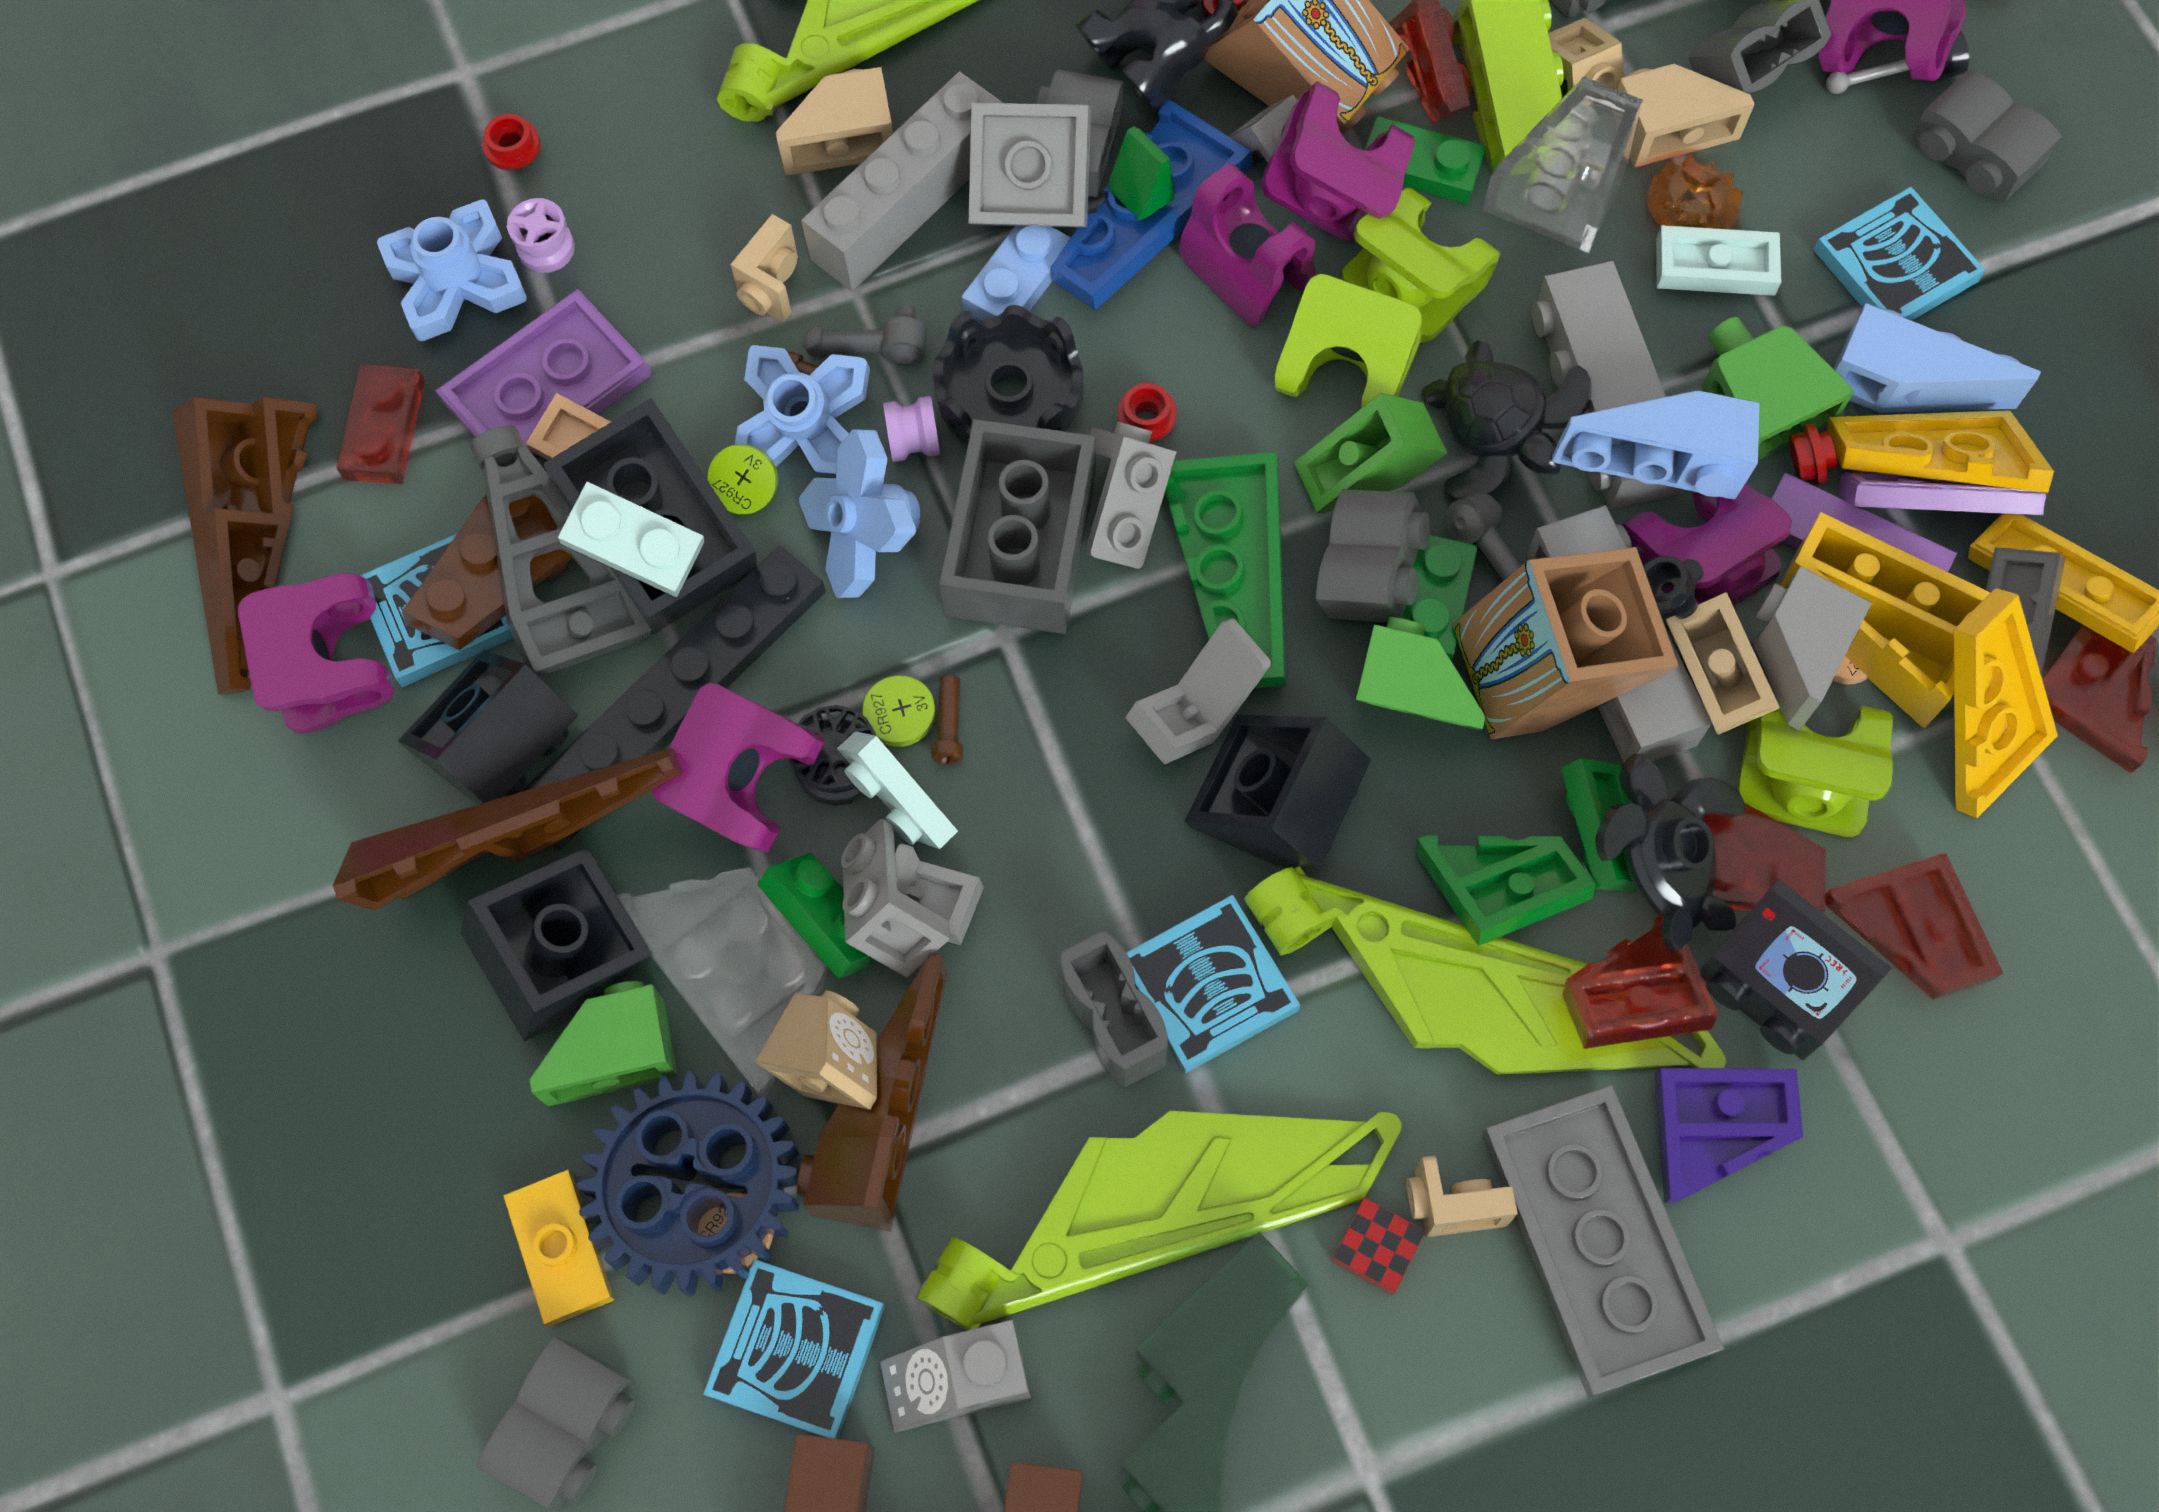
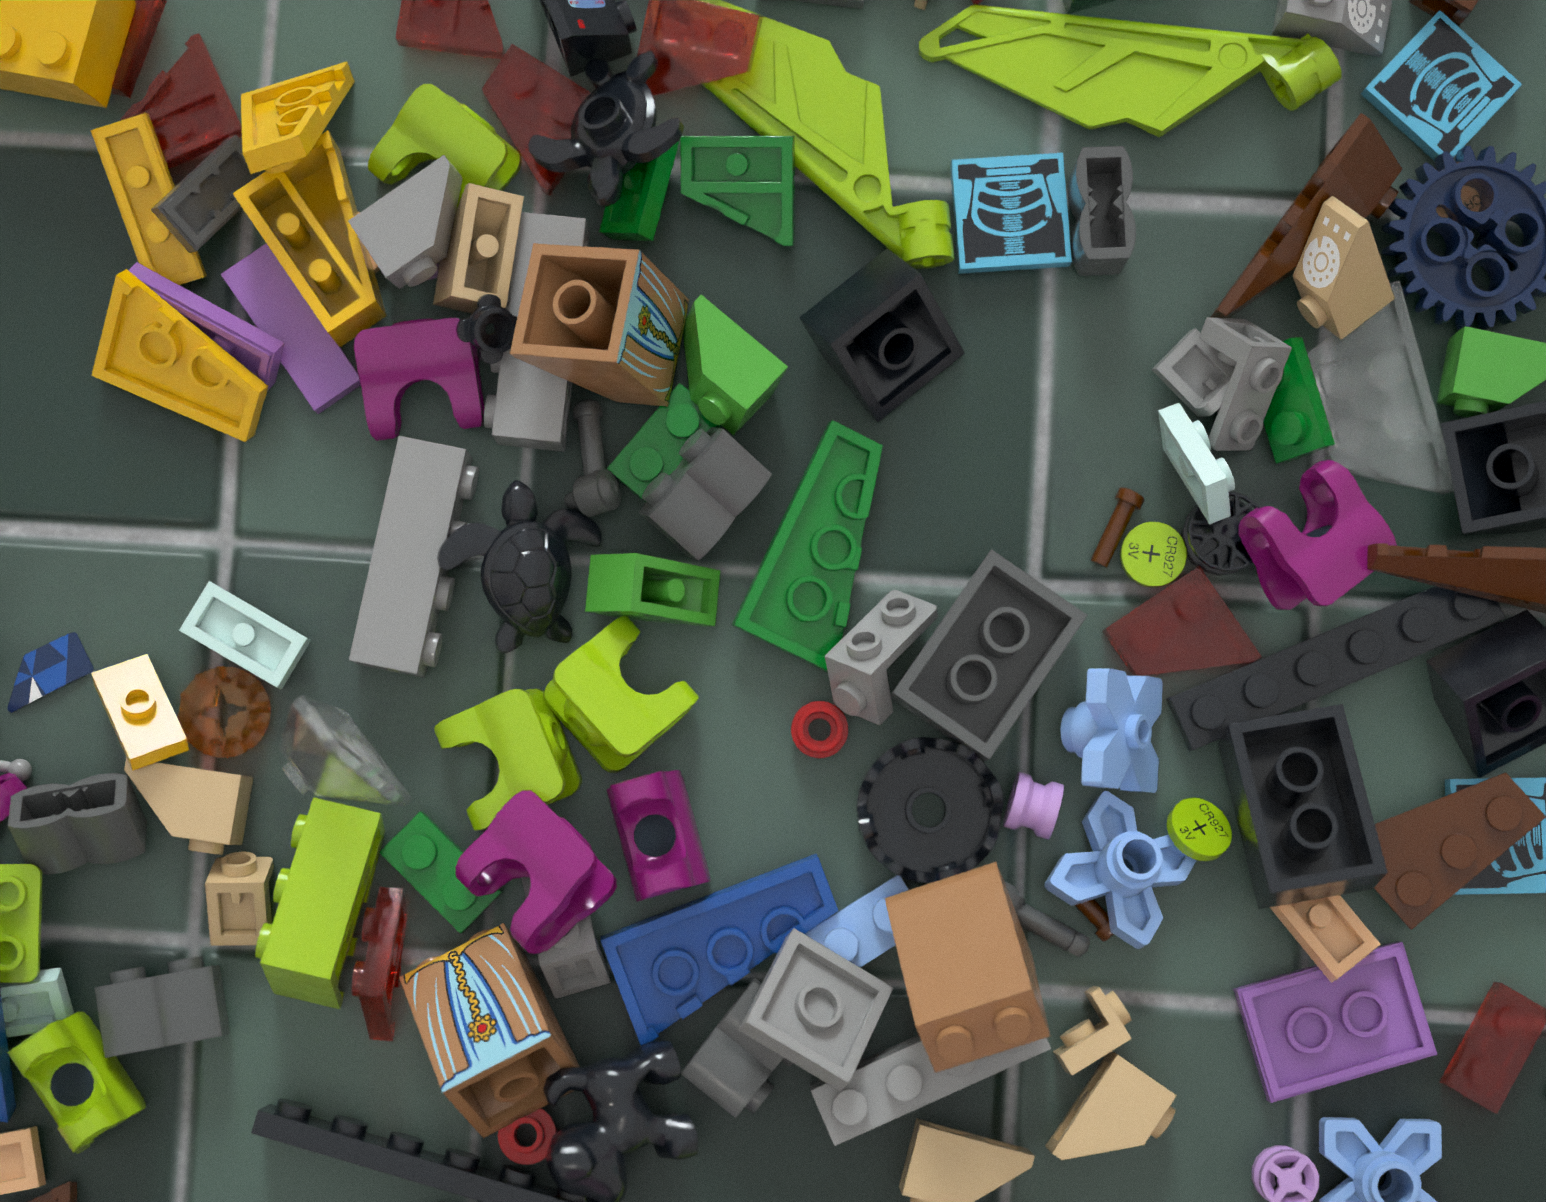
camera: 160 degrees left, 15 degrees up
dark grey plate [470,425,652,677] -> none
light aqua plate [558,482,704,597] -> none
green slope [1109,126,1175,219] -> none
light grey bracket [1125,619,1271,765] -> none
light blue slope [1552,391,1760,500] -> none
bright green torso [1702,317,1854,460] -> none
red plate [1789,423,1837,485] -> none
tile [1813,187,1986,321] -> none
light blue slope [1833,303,2041,413] -> none
none -> dark blue sticker [7,632,94,713]
none -> plate [91,654,189,771]
none -> medium nougat slope [885,862,1050,1073]
none -> tan slope [1045,1051,1177,1160]
none -> clear red wing [1103,566,1262,676]

